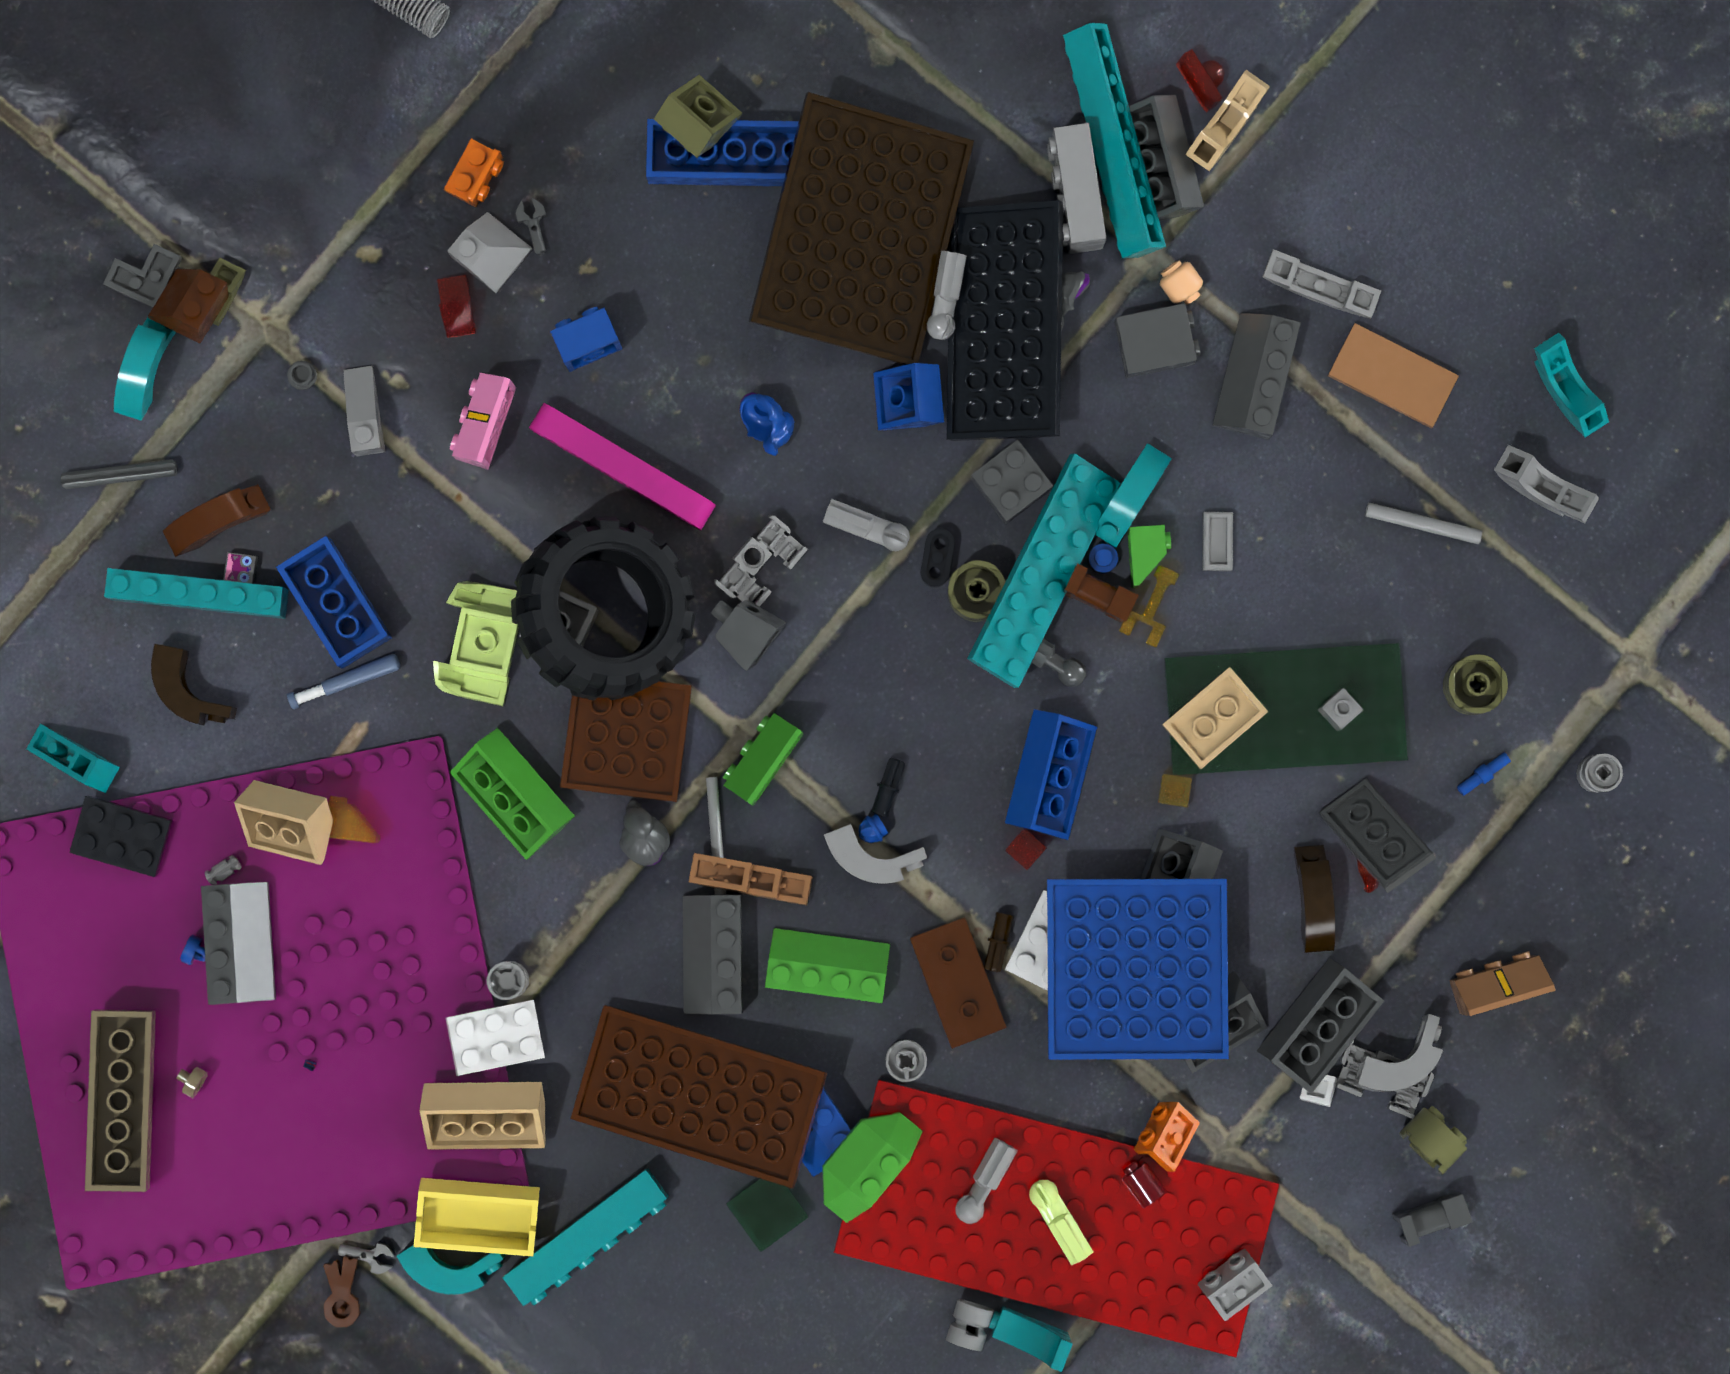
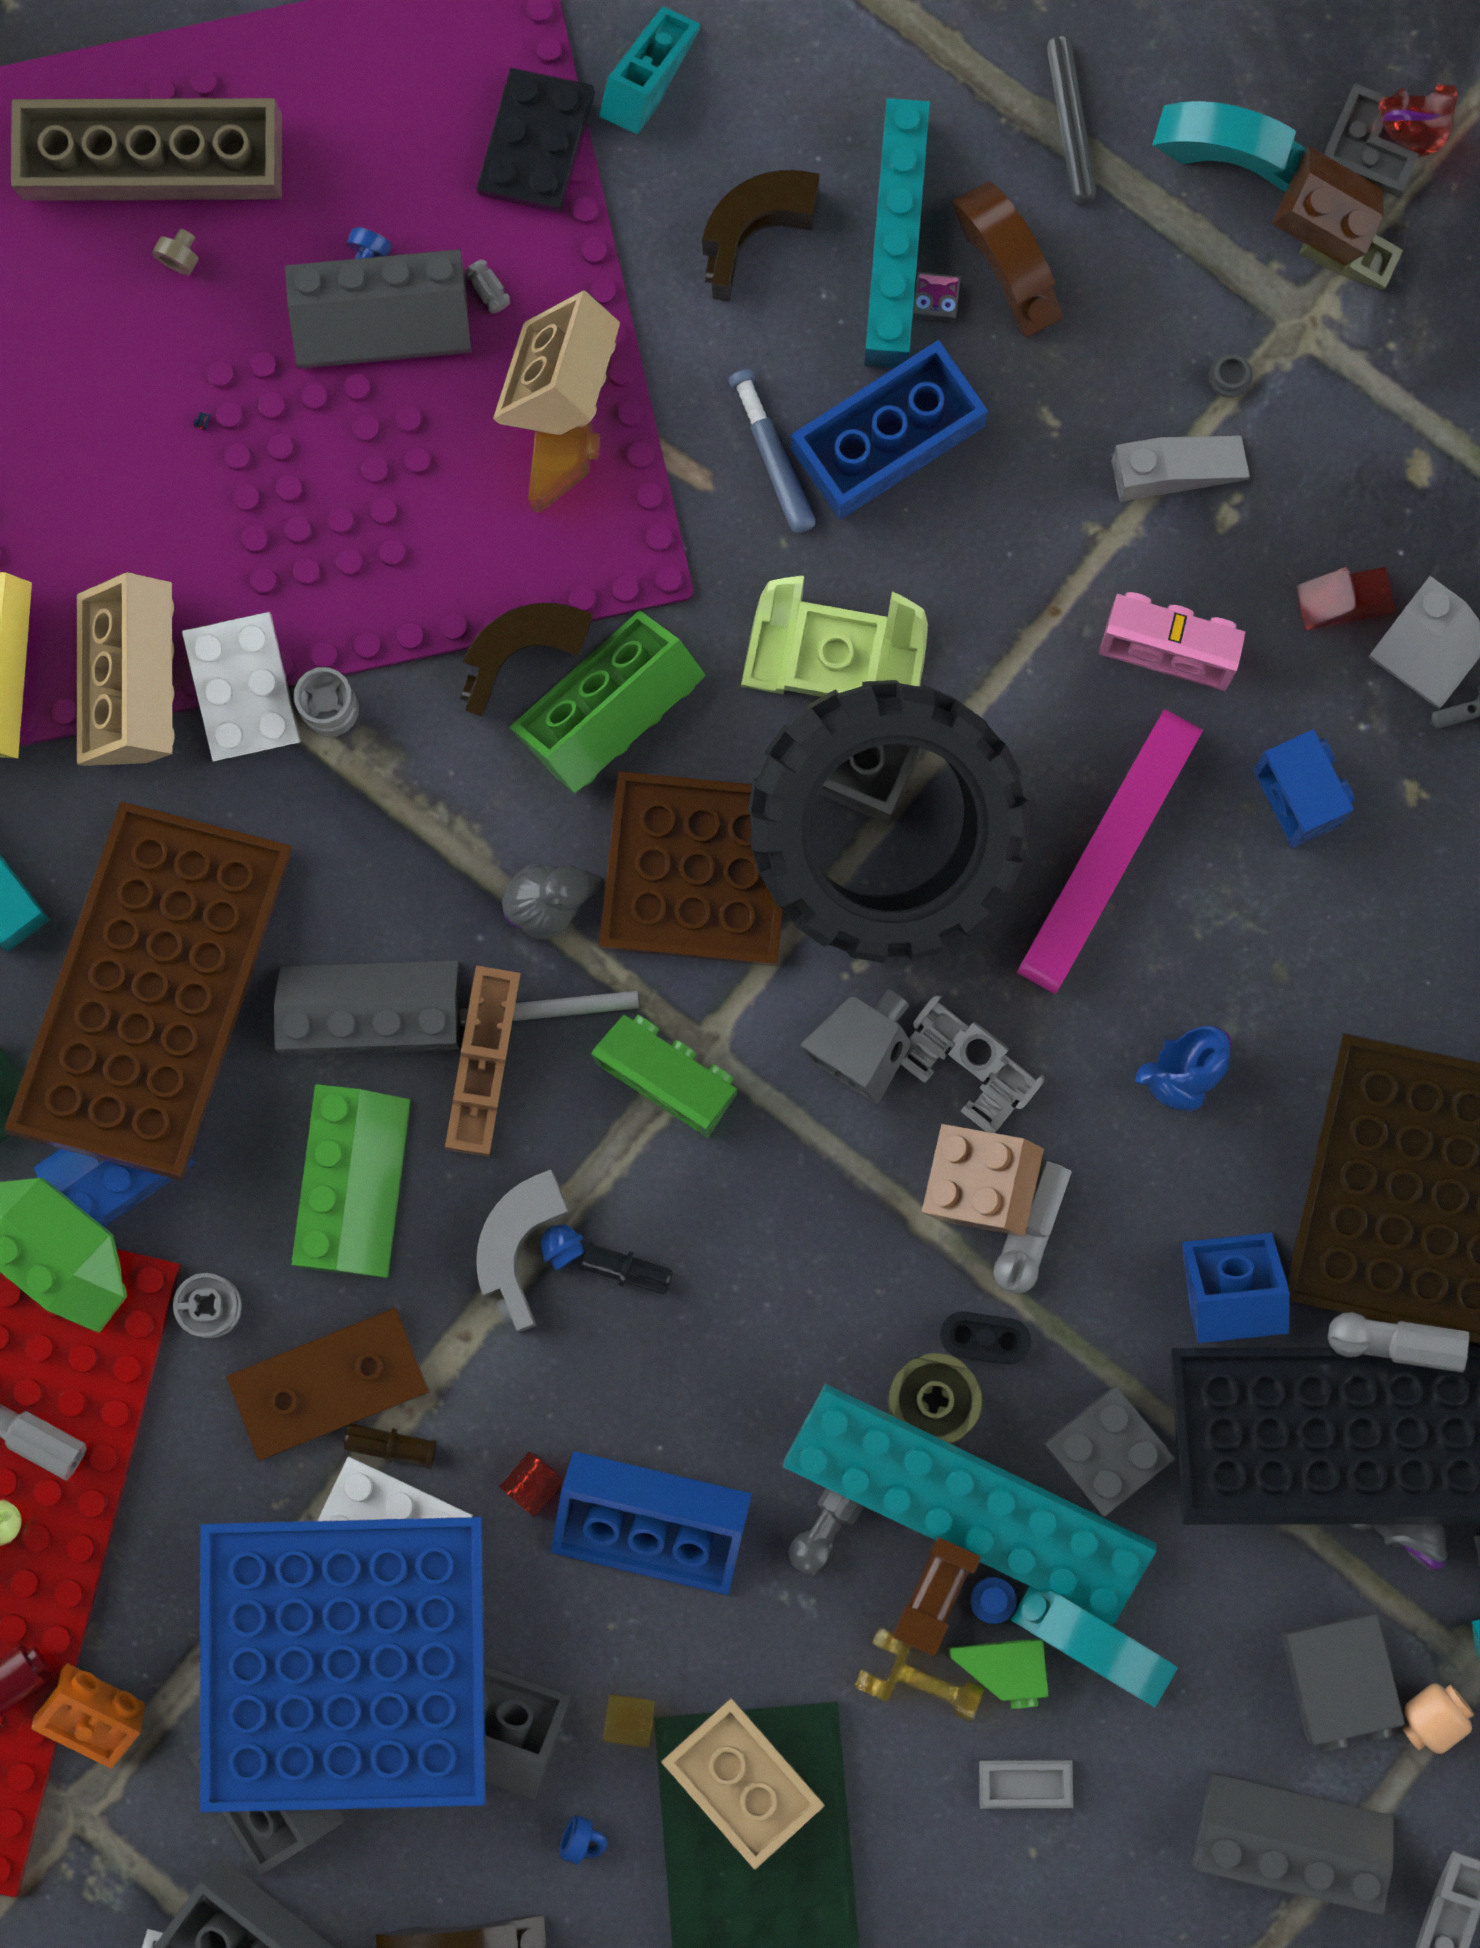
camera: 90 degrees right, 5 degrees down
none -> dark brown arch [460,603,593,717]
none -> blue tile [559,1815,608,1865]
none -> medium nougat brick [921,1124,1044,1237]
none -> clear red hair [1379,84,1458,158]

